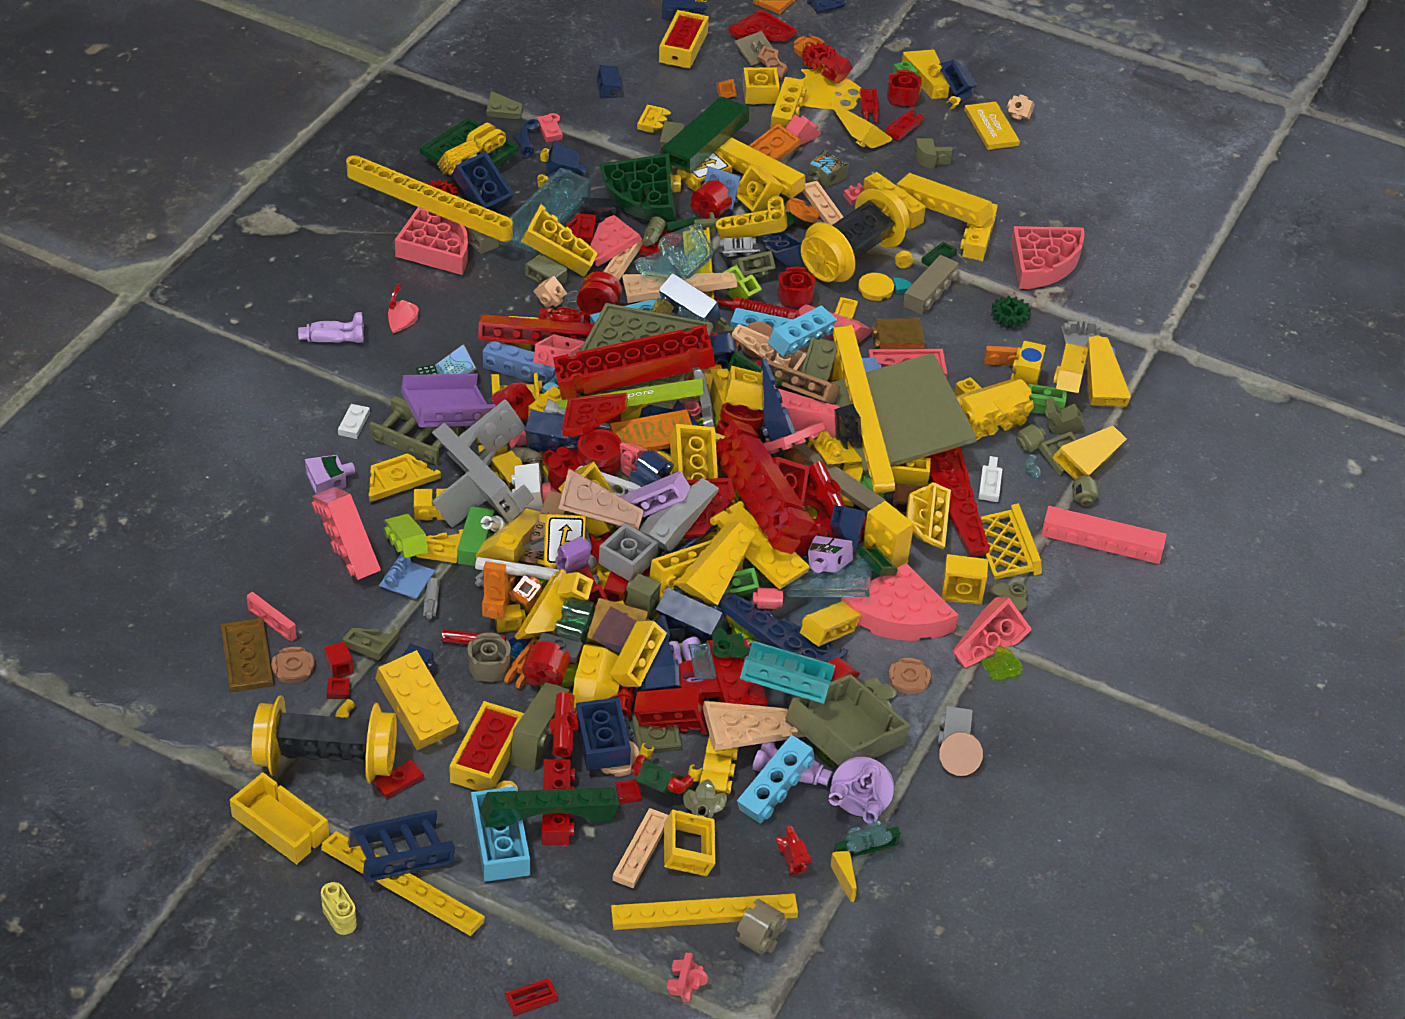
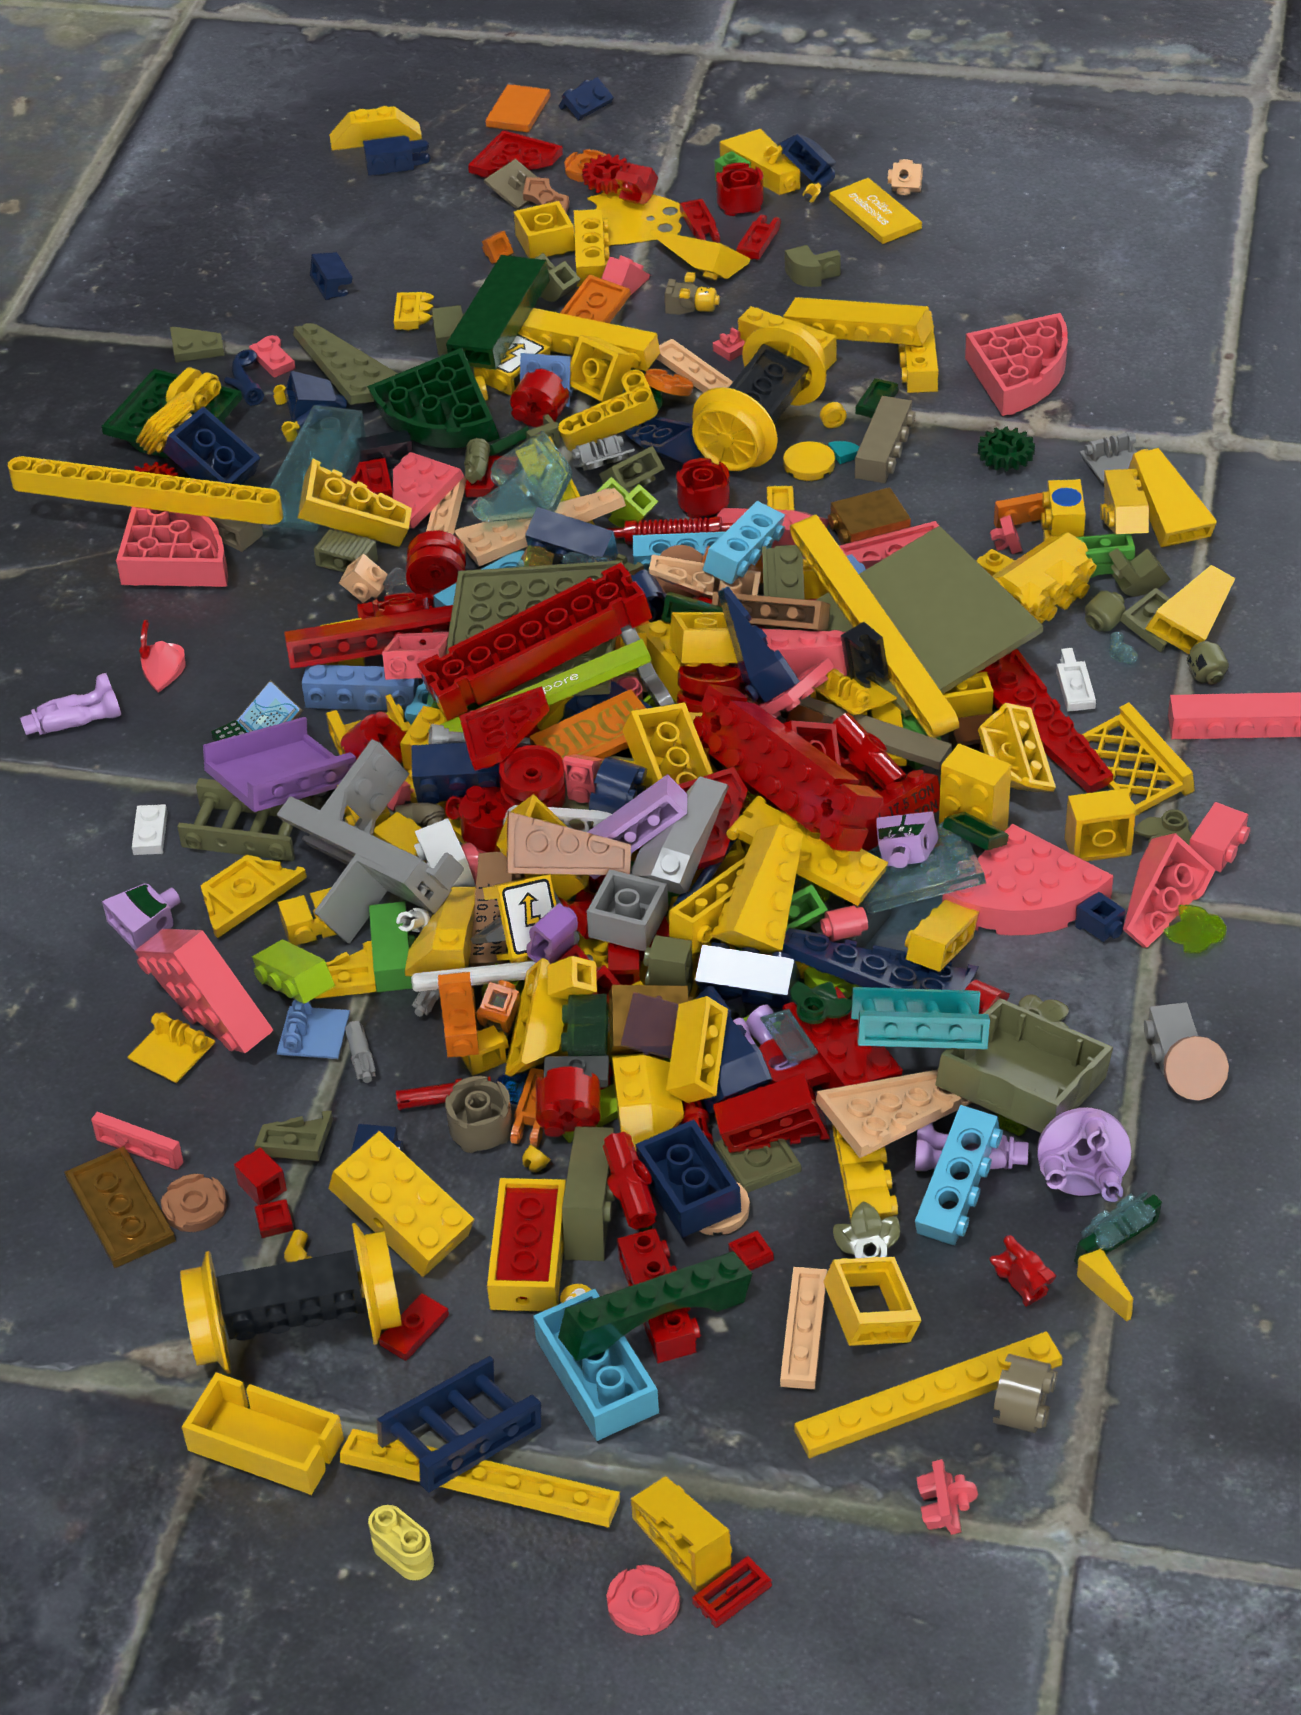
camera: 10 degrees left, 0 degrees up
torso [631,743,702,798] -> none
yellow brick [659,10,709,68] -> none
olive torso [807,150,849,187] -> none
dark blue slope [830,505,865,552] -> none
nougat tile [888,658,931,694] -> none
none -> yellow hinge [127,1012,216,1083]
none -> olive wing [293,323,398,405]
none -> yellow hinge [522,1144,551,1172]
none -> olive brick [534,253,580,302]
none -> coral tile [606,1564,680,1636]
none -> yellow wedge [631,1476,732,1593]
none -> piece [664,272,720,315]
none -> coral tile [990,515,1022,555]
none -> dark blue brick [1075,892,1125,942]
none -> coral brick [1189,802,1250,872]

